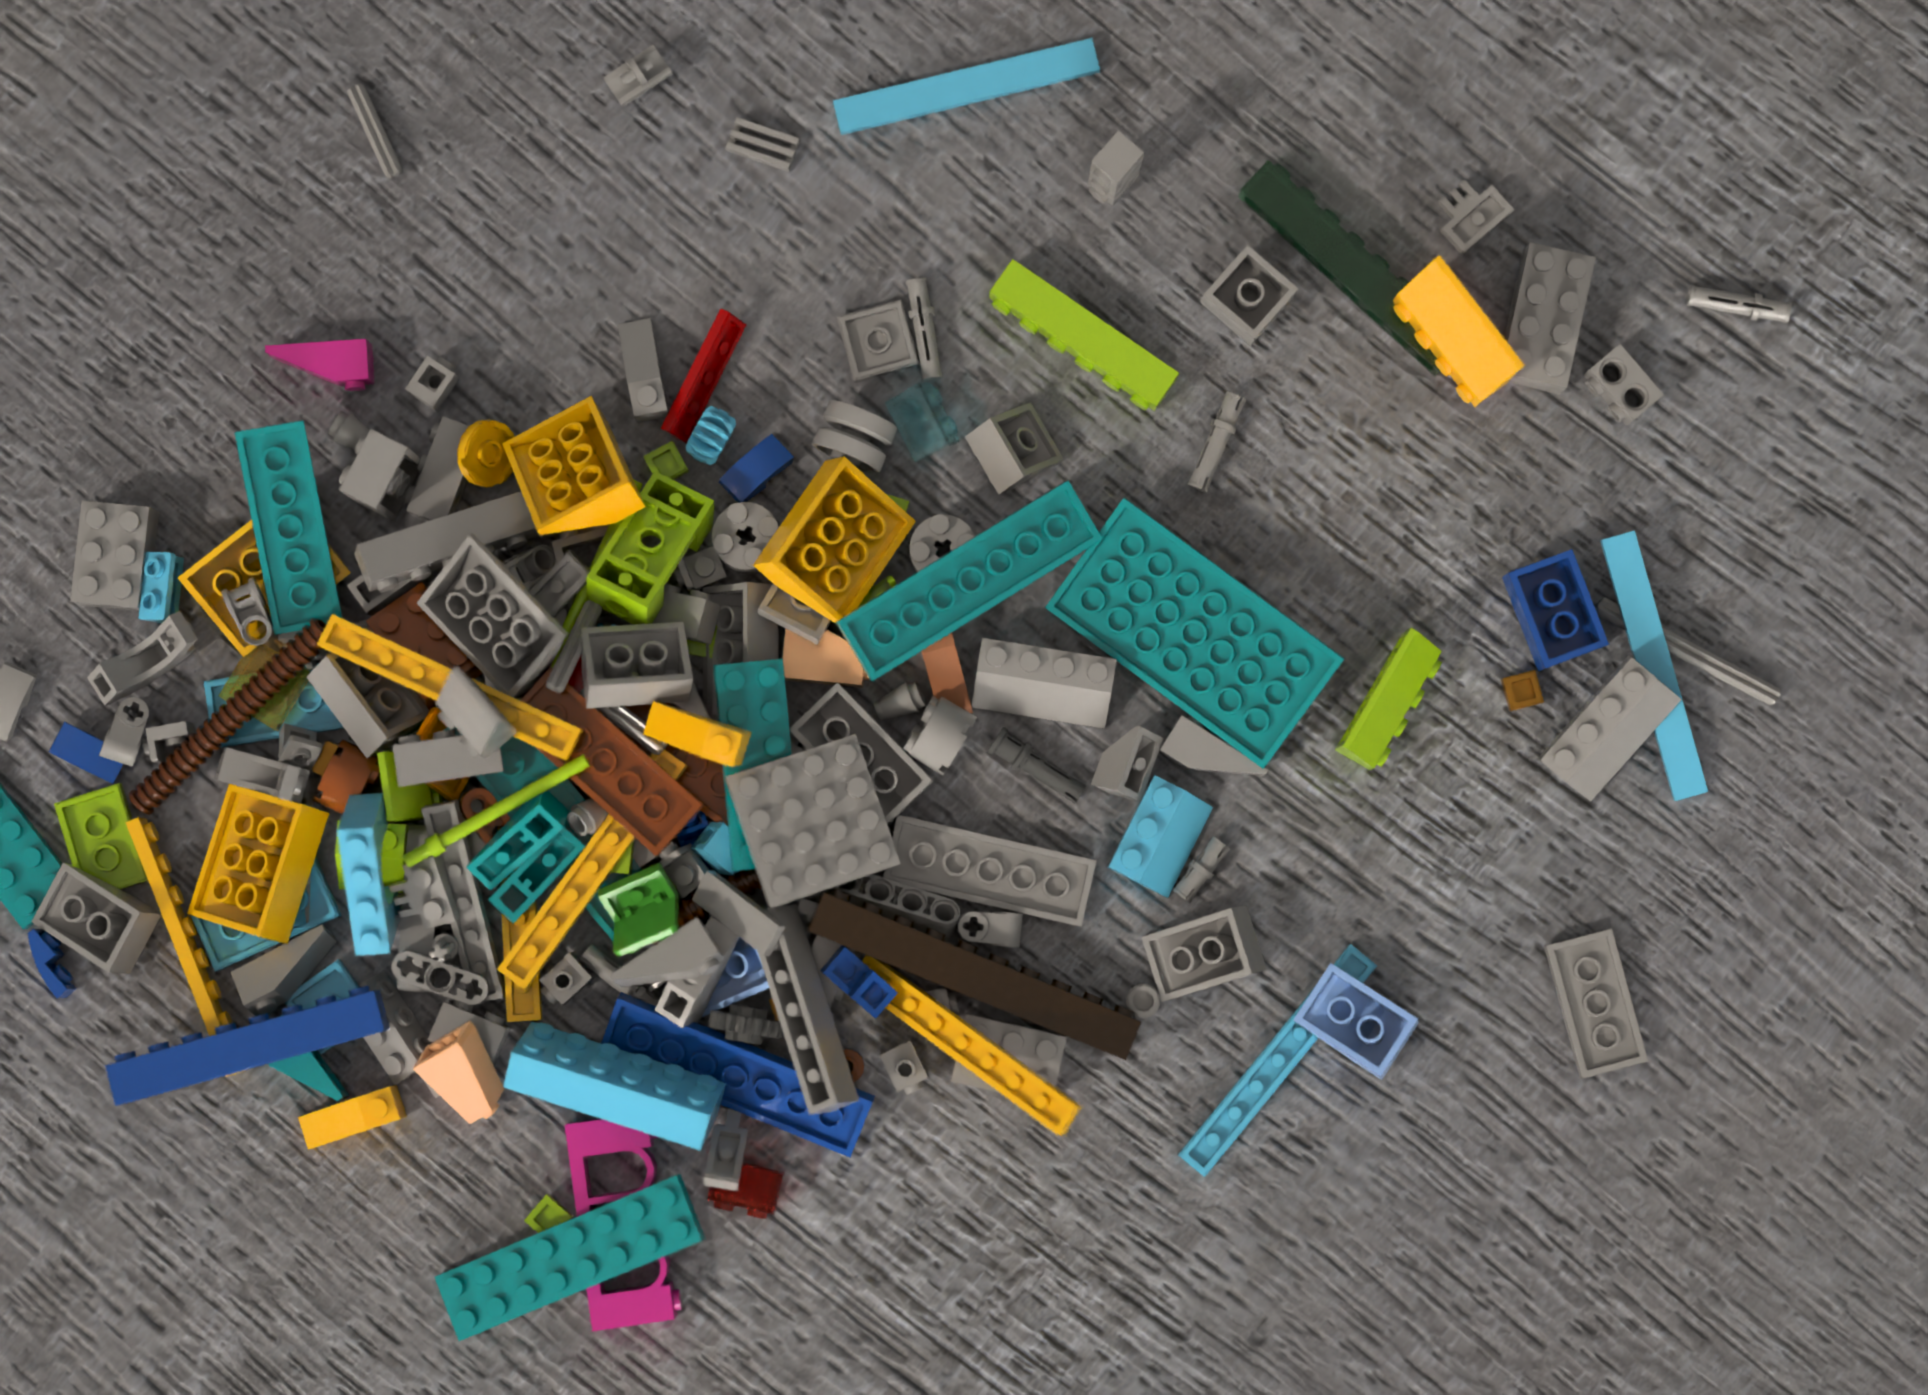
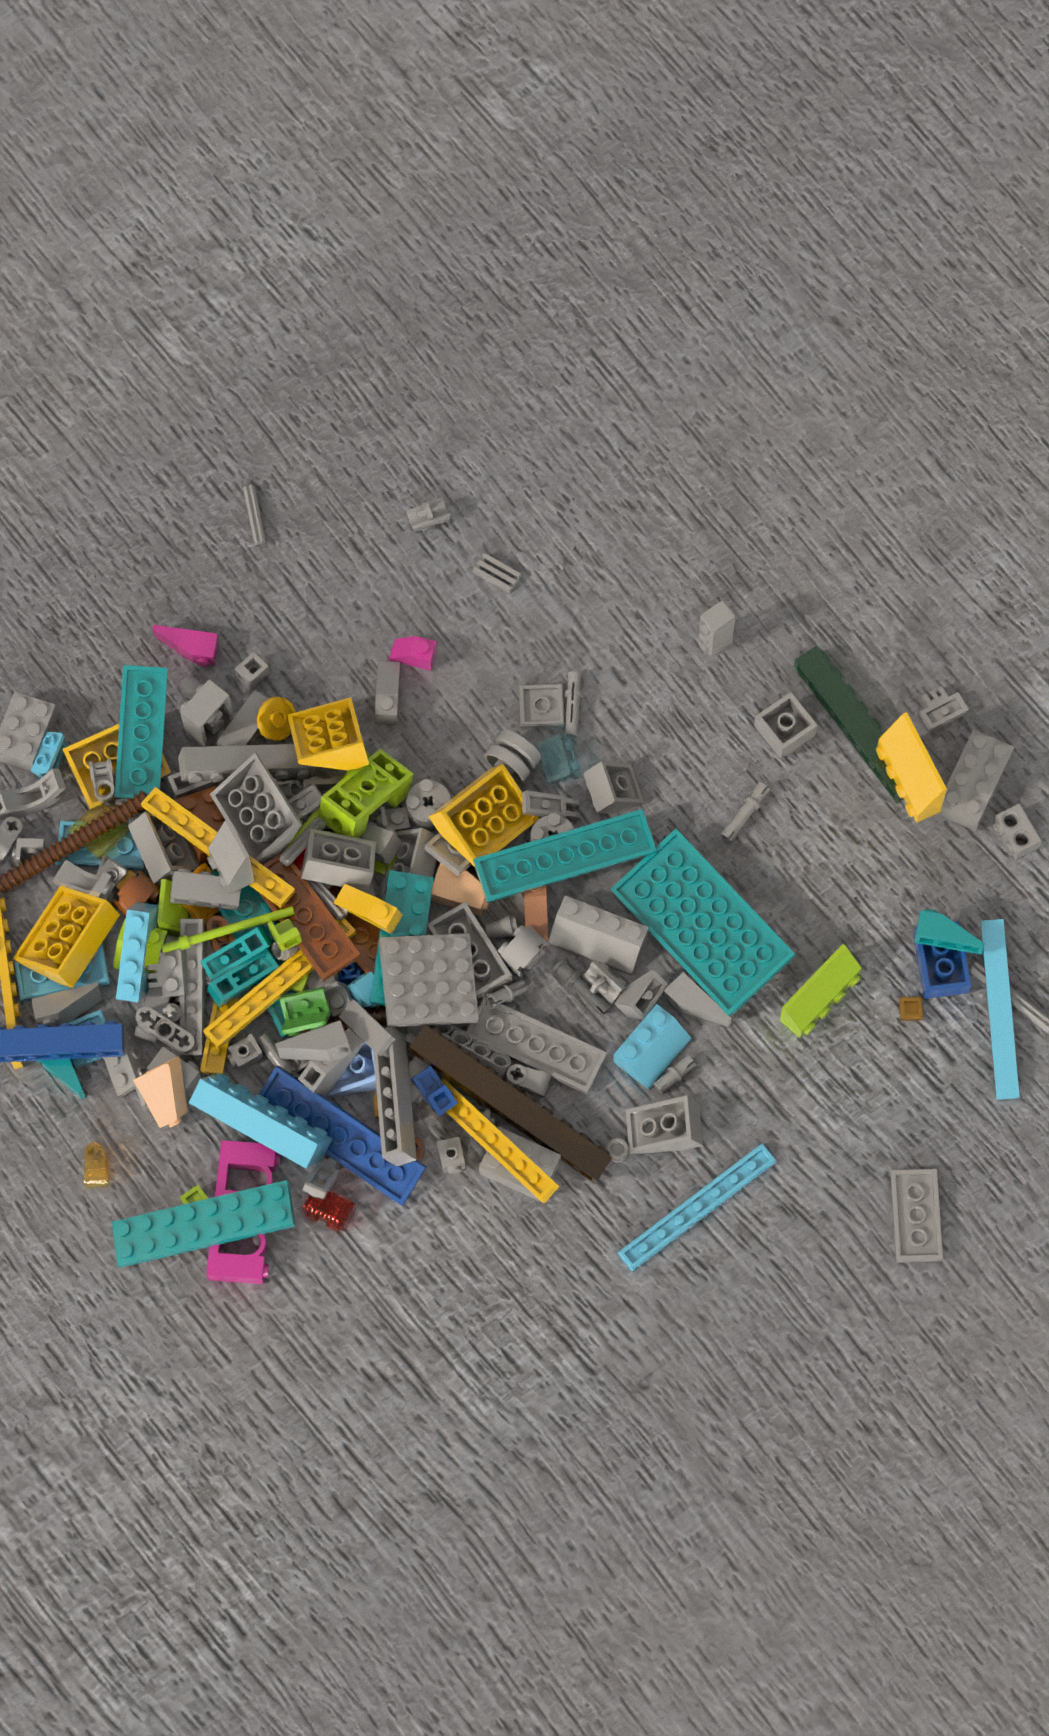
camera: 15 degrees right, 15 degrees down
yellow slope [298,1085,407,1150] -> none
lime tile [643,440,689,480] -> none
red tile [660,308,746,444] -> none
medium azure gear [686,406,736,465] -> none
dark grey gear [708,1004,783,1044] -> none
blue slope [718,434,794,503] -> none
medium azure tile [833,38,1100,135] -> none
lime brick [989,259,1179,411] -> none
light blue slope [1293,963,1419,1080] -> none
light grey slope [1539,655,1682,801] -> none
none -> clear yellow piece [84,1142,109,1188]
none -> lime panel [268,919,302,952]
none -> dark pink slope [389,636,437,671]
none -> light grey axle [486,980,528,1008]
none -> light grey hinge [522,791,580,821]
none -> light grey hips [582,960,626,1004]
none -> teal slope [914,909,985,955]

